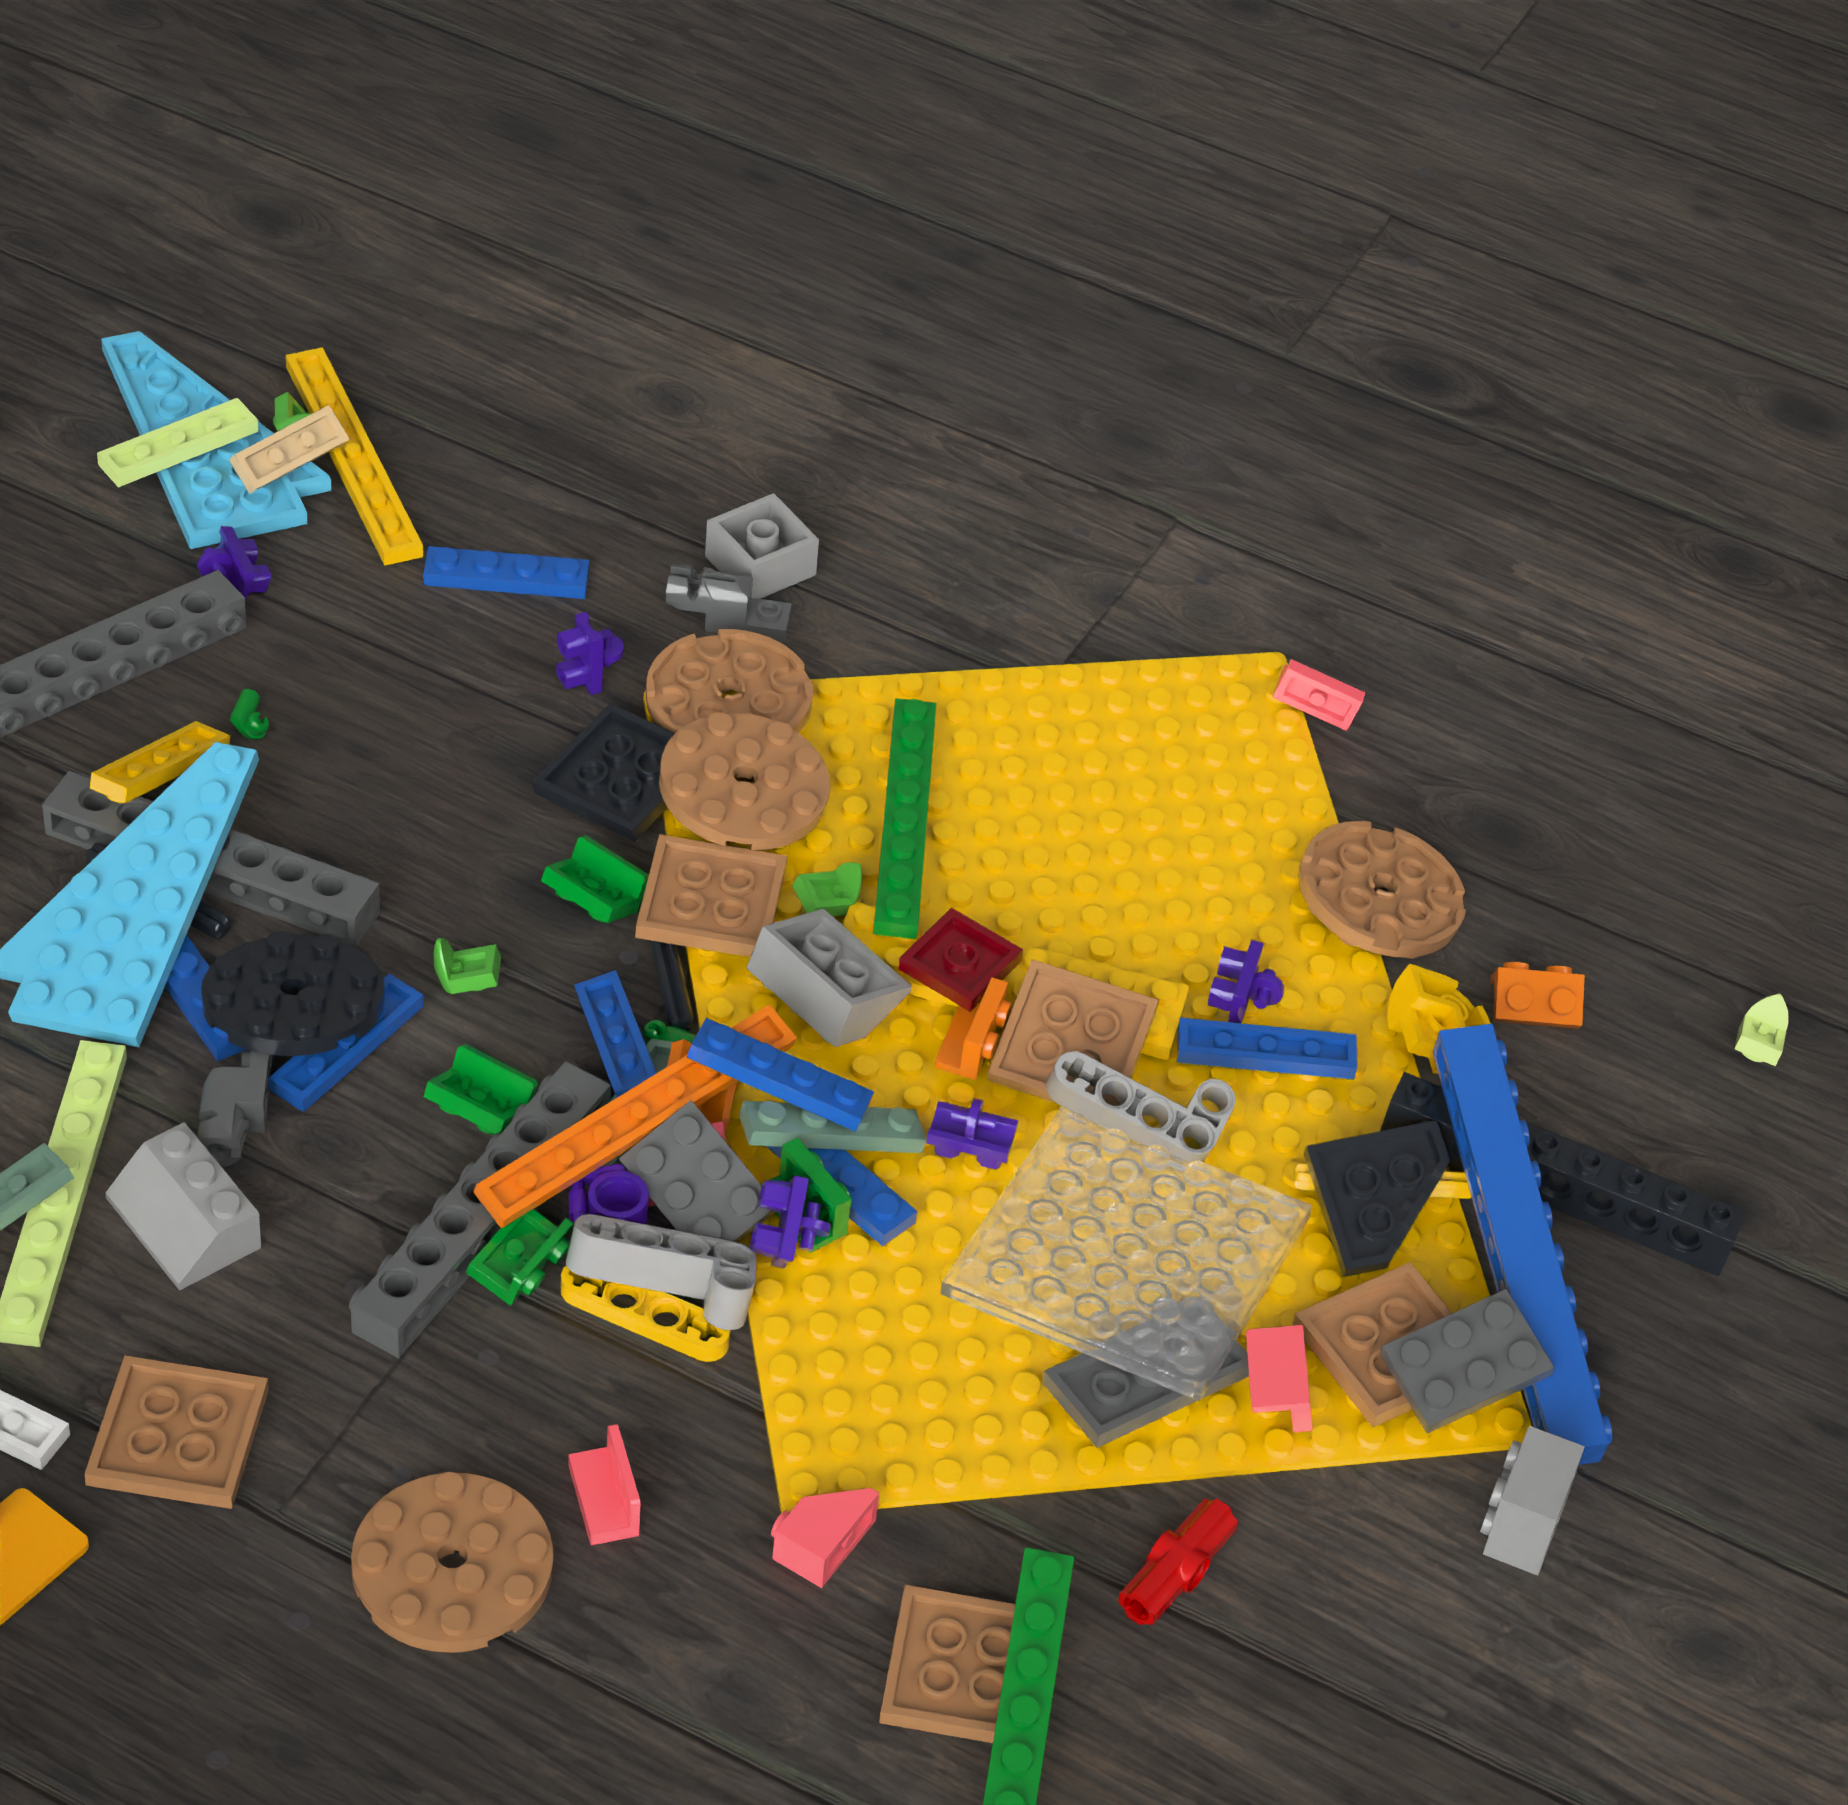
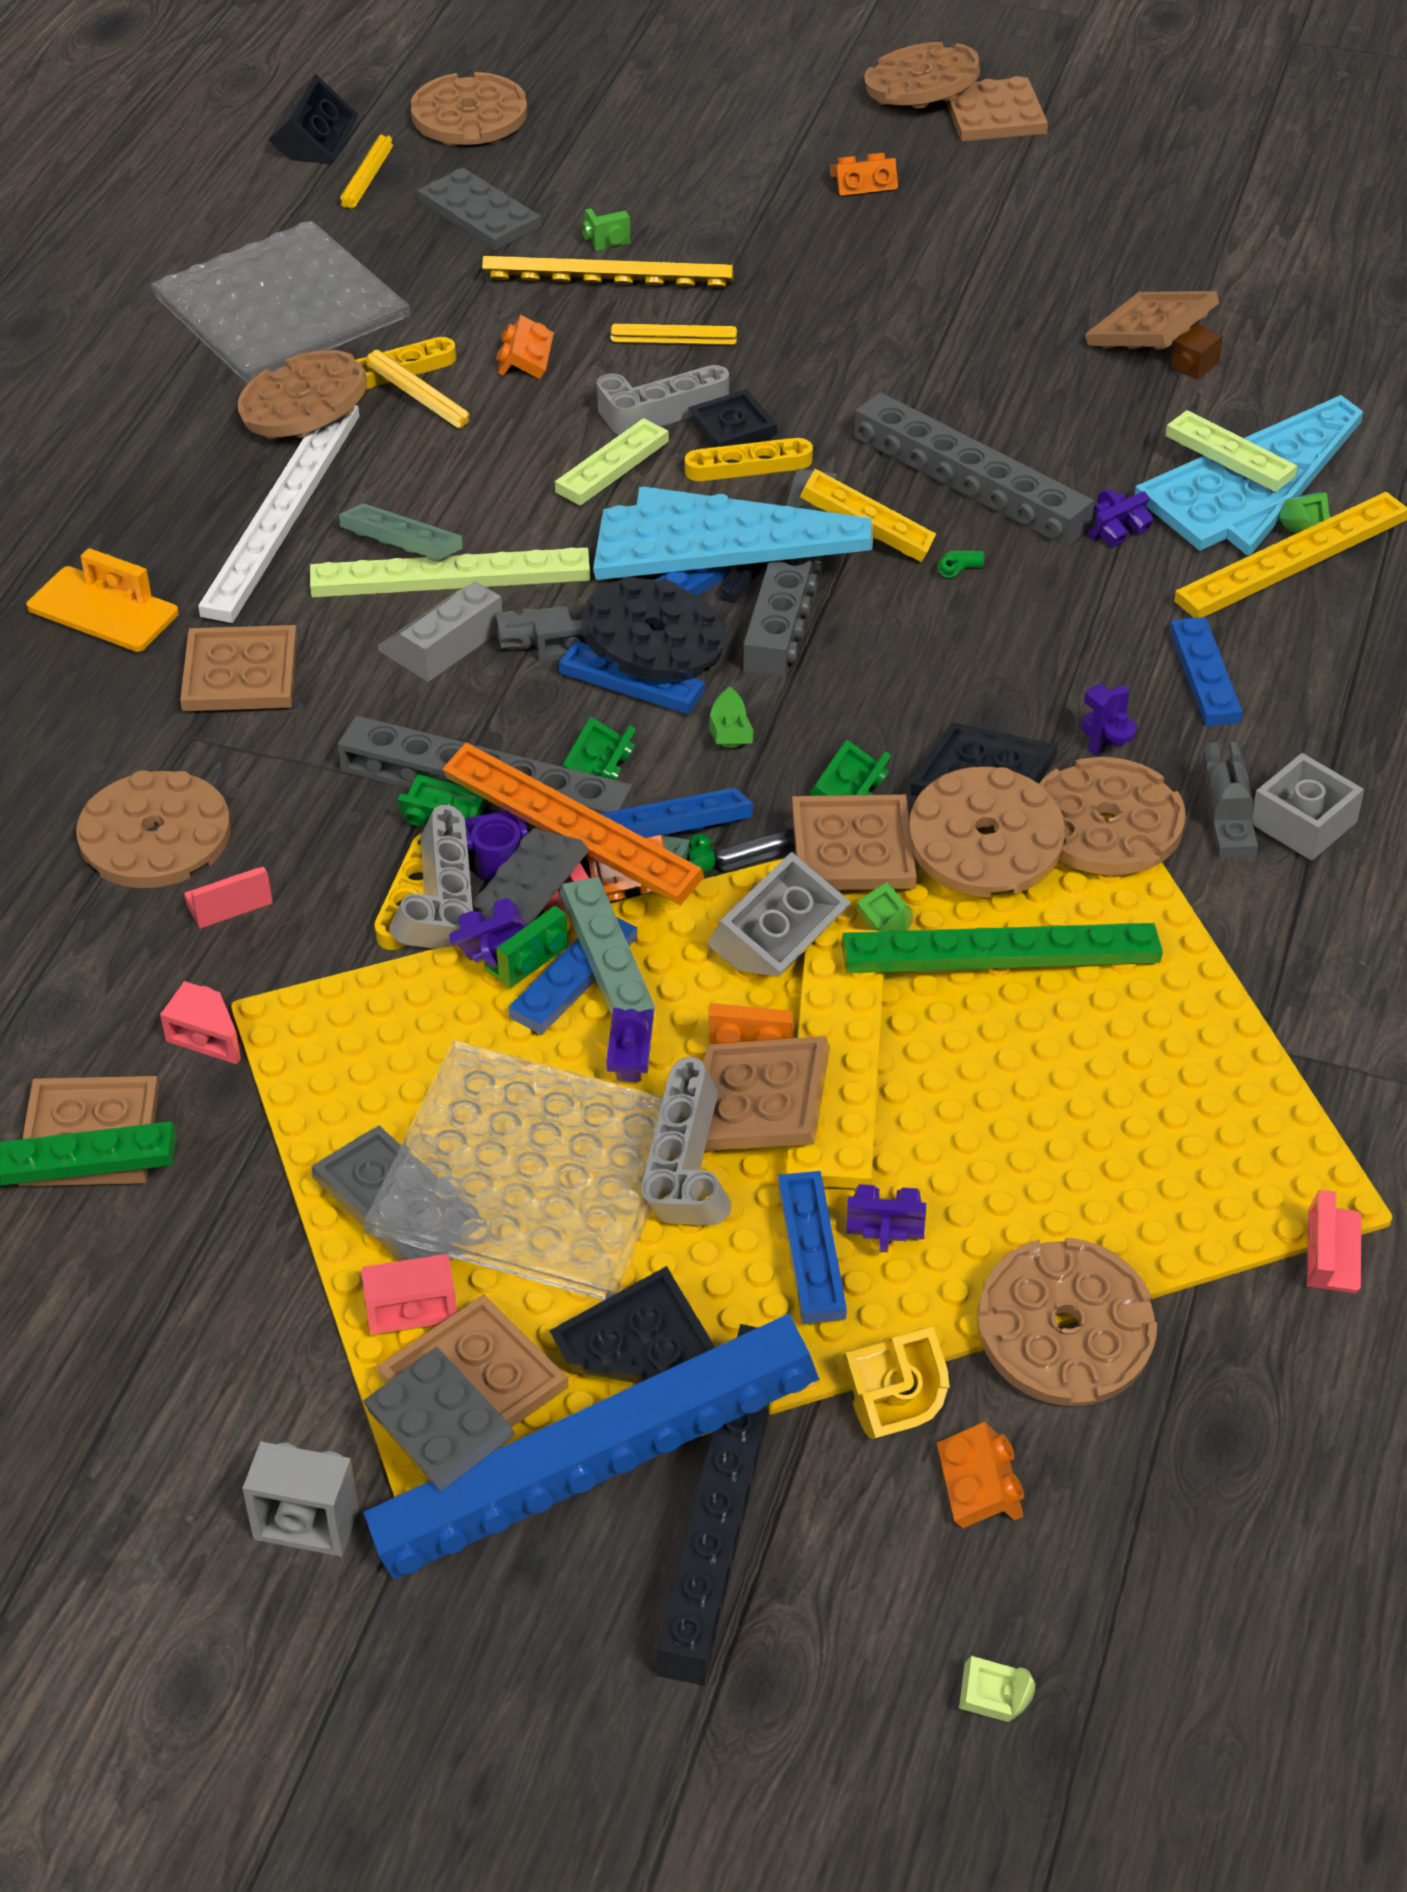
camera: 85 degrees right, 0 degrees up
tan plate [229,405,350,494] -> none
blue plate [687,1018,874,1132] -> none
dark red plate [898,907,1023,1012] -> none
red piece [1118,1498,1238,1626] -> none

